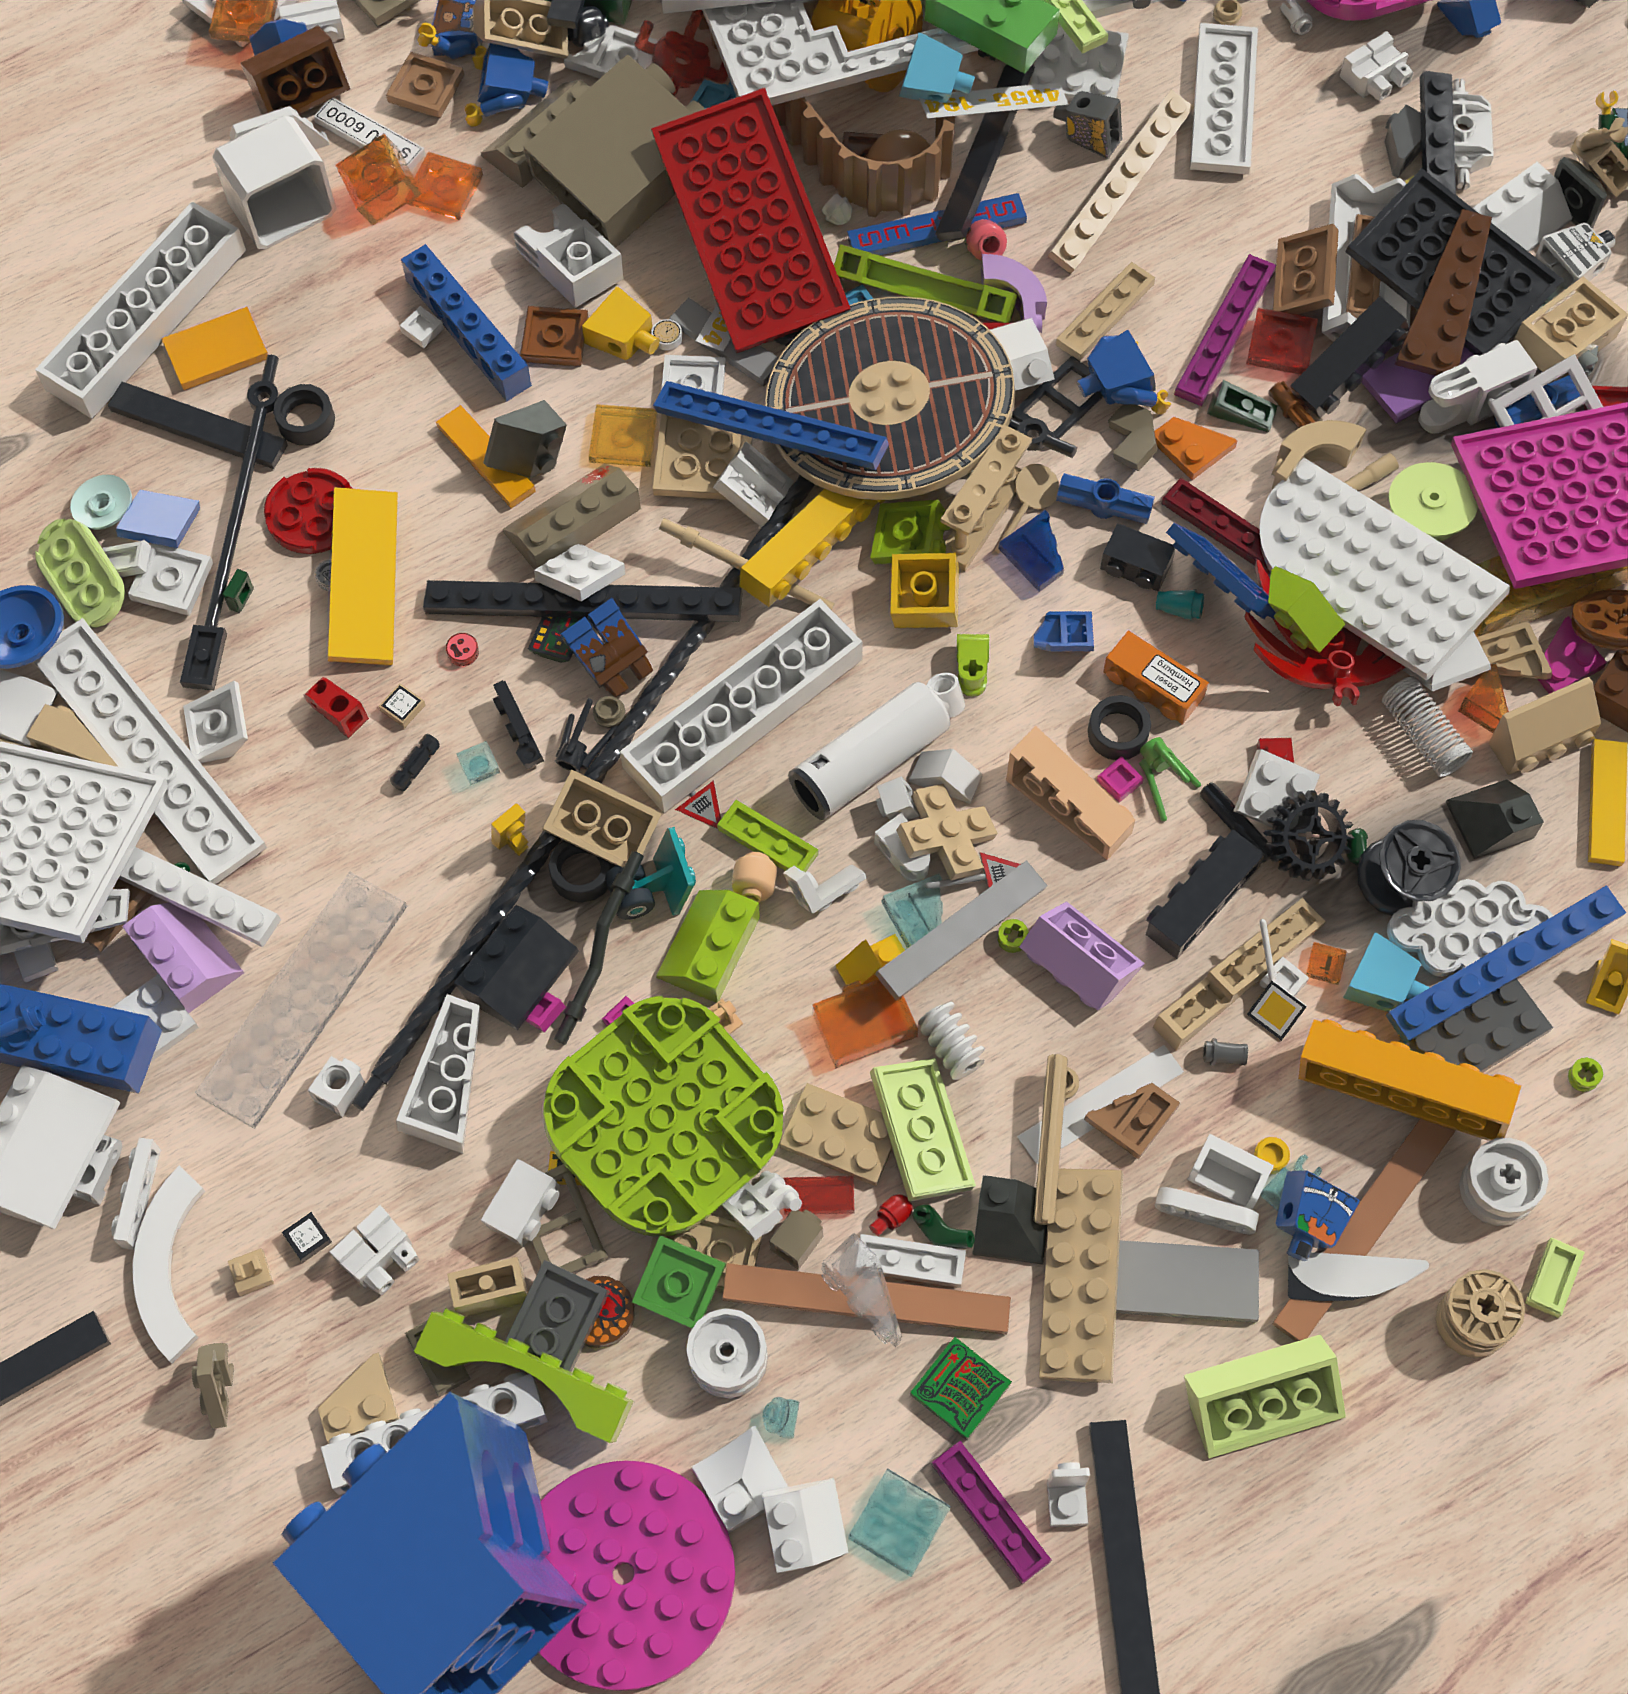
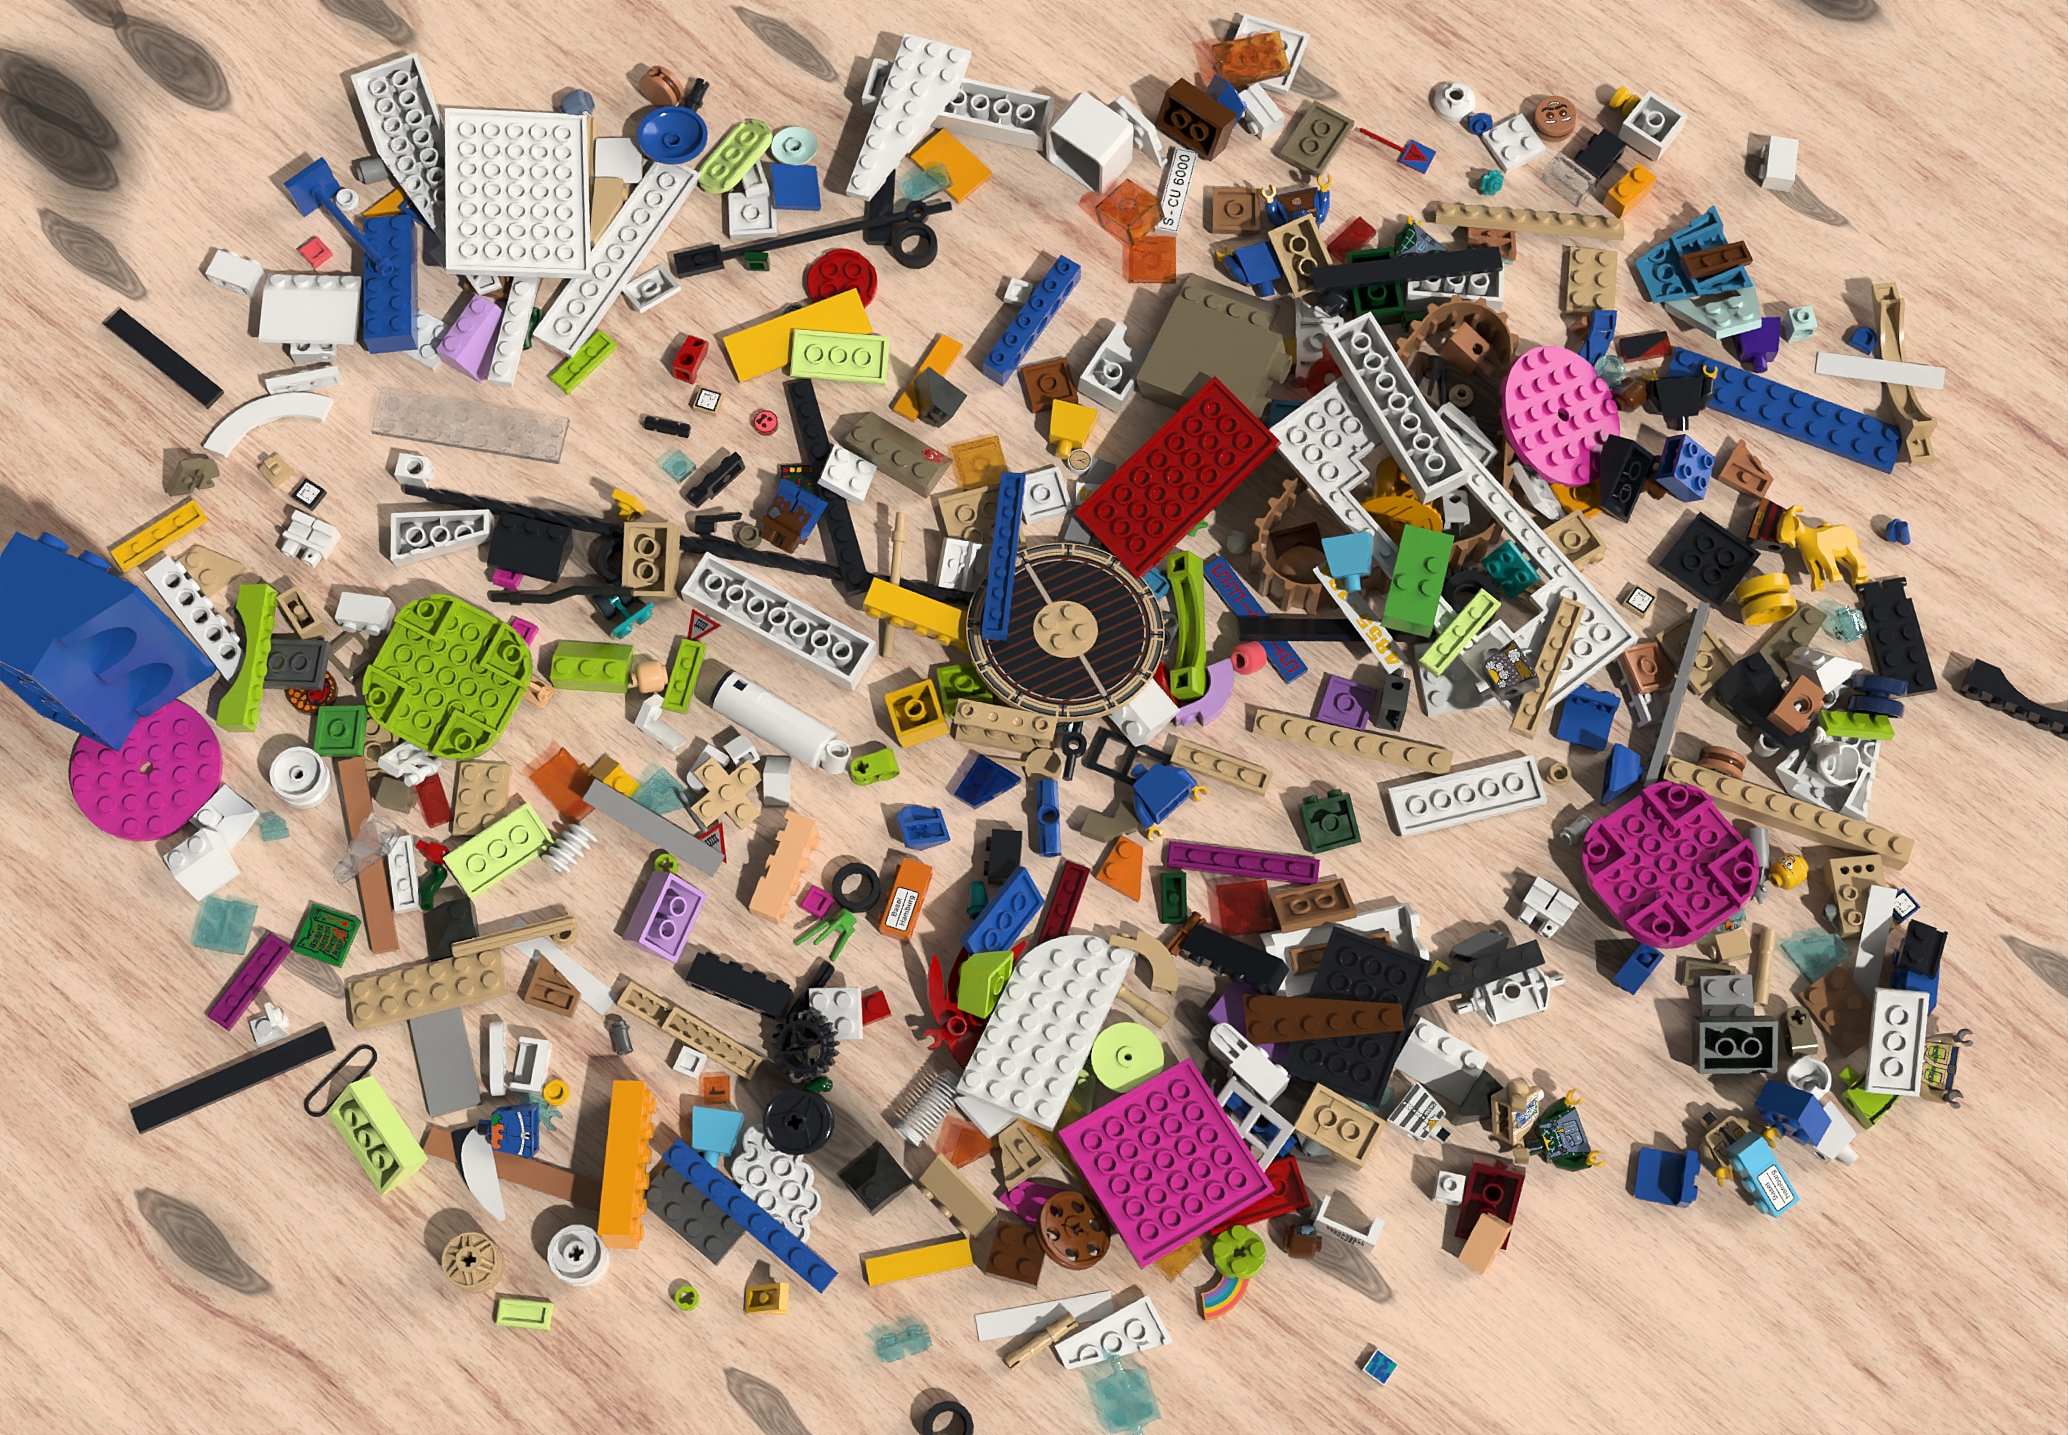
camera: 70 degrees right, 5 degrees up
piece [1247,919,1307,1041] -> none
none -> yellow plate [110,499,209,573]
none -> black piece [305,1045,377,1117]
none -> lime tile [550,330,618,395]
none -> yellowish green tile [790,329,889,385]
none -> white wing [846,33,971,201]
none -> clear light blue plate [901,163,953,203]
none -> dark green plate [1298,789,1362,855]
none -> medium lavender tile [1315,675,1378,732]

